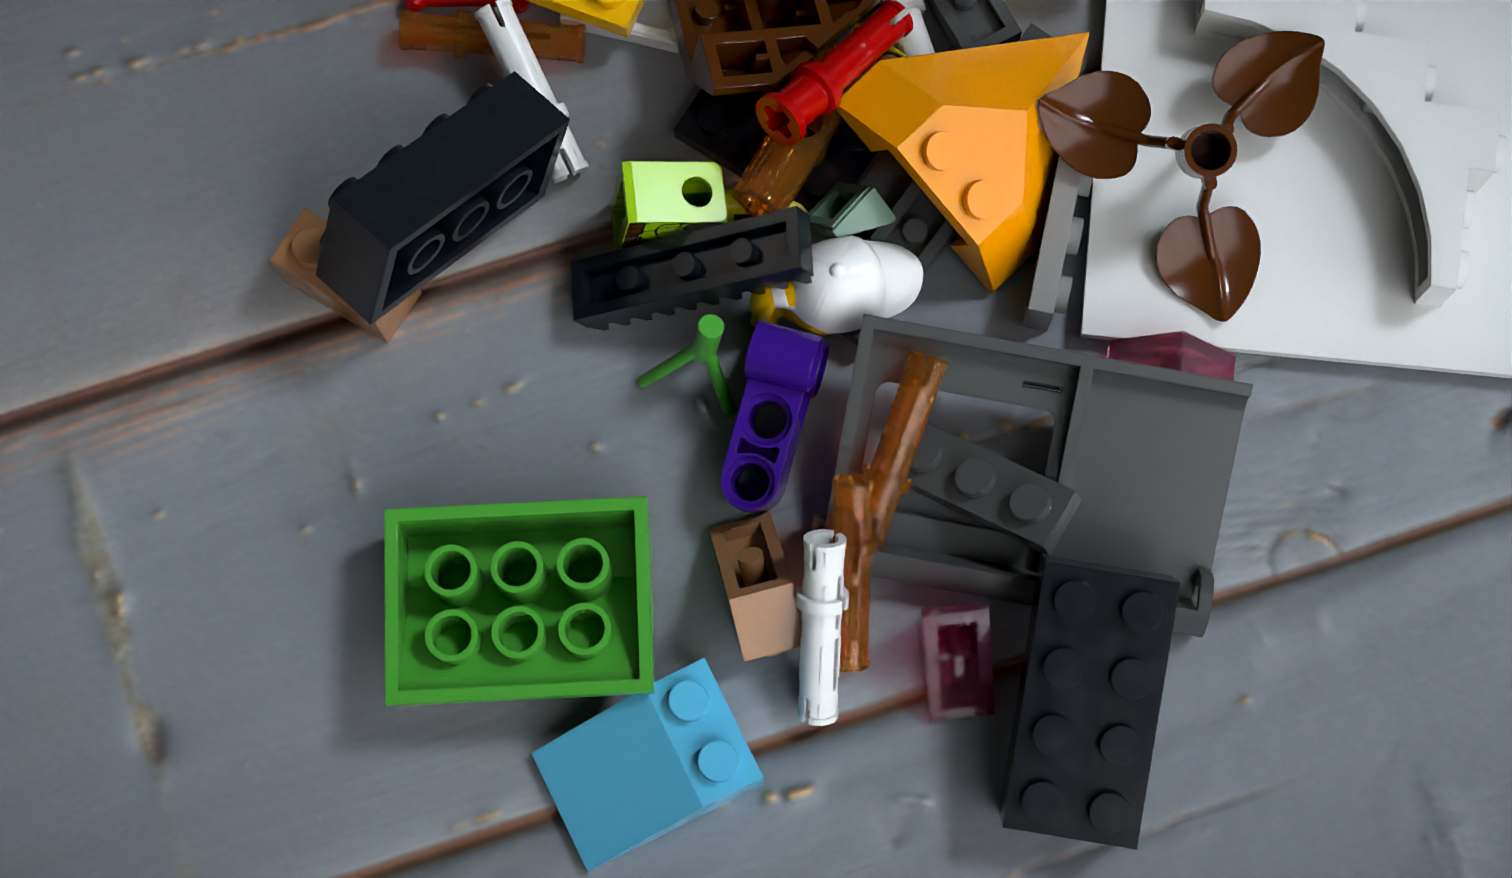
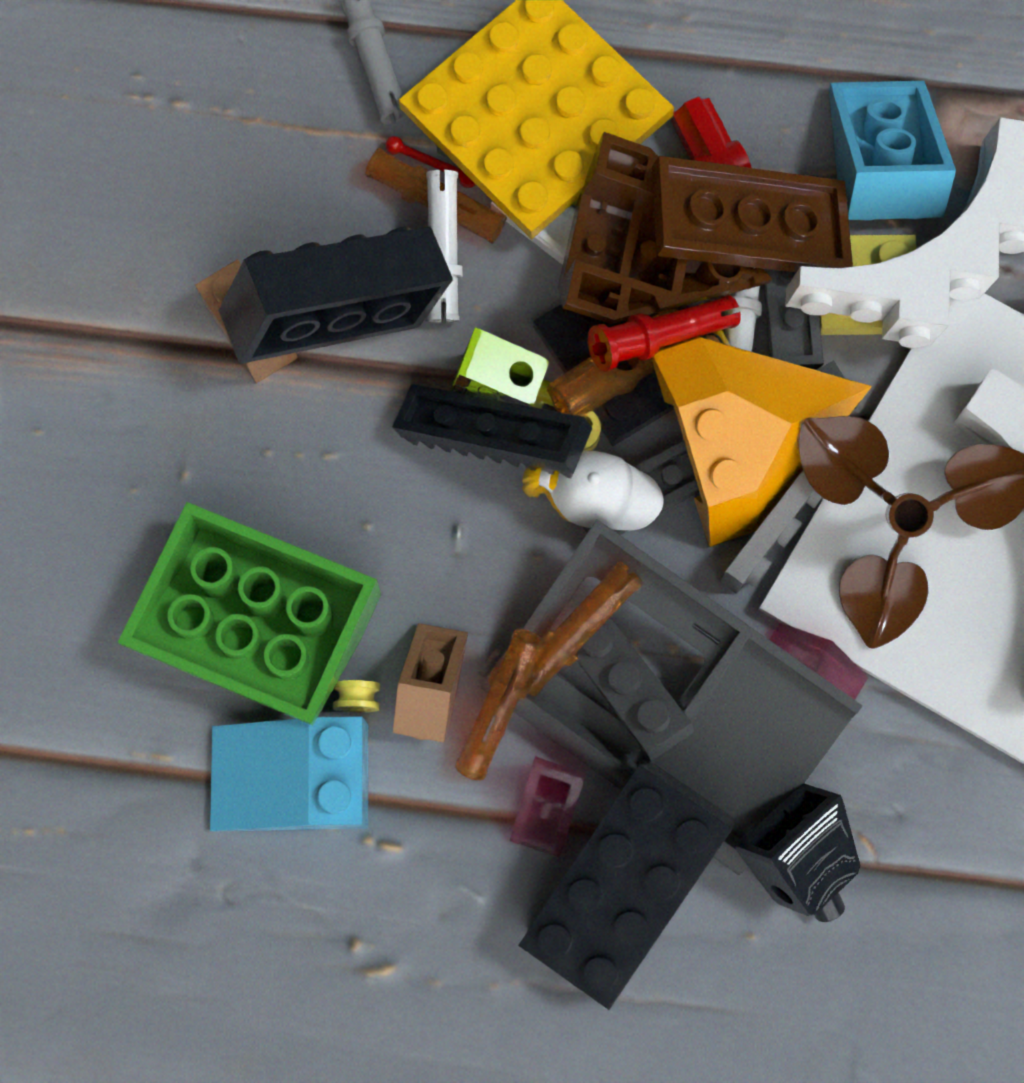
camera: 25 degrees right, 0 degrees up
bright green plant [637,314,734,414] -> none
dark purple piece [720,320,830,513] -> none
white pin [796,529,849,726] -> none
sand green slope [808,182,896,238] -> none
none -> light yellow bush [333,680,380,712]
none -> black torso [735,783,861,922]

